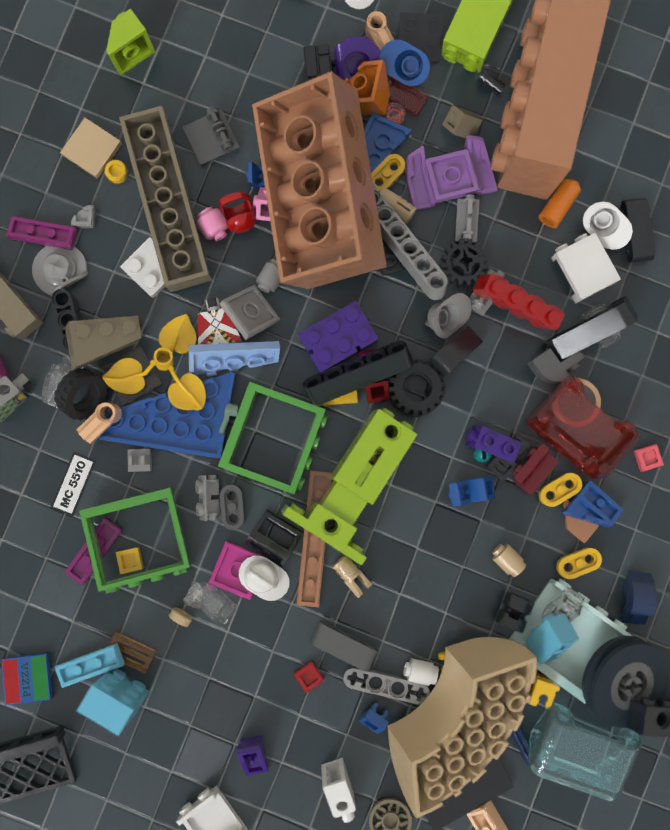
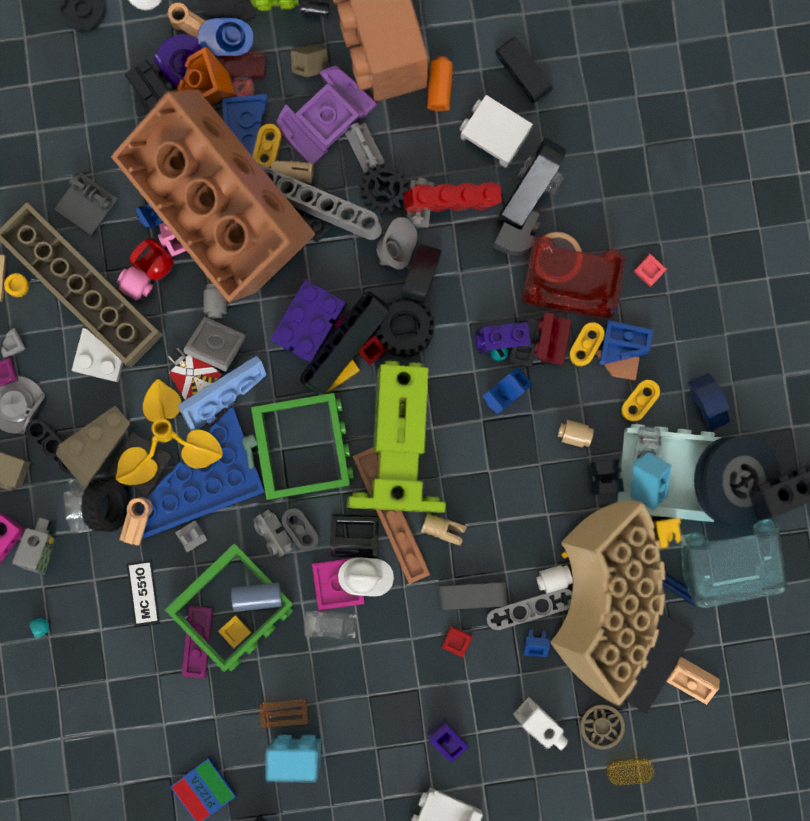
camera: 25 degrees left, 0 degrees up
medium azure tile [55,643,125,688] -> none
tan tile [169,607,192,627] -> none
white piece [583,201,633,250] -> none
none -> sand blue brick [231,582,282,612]

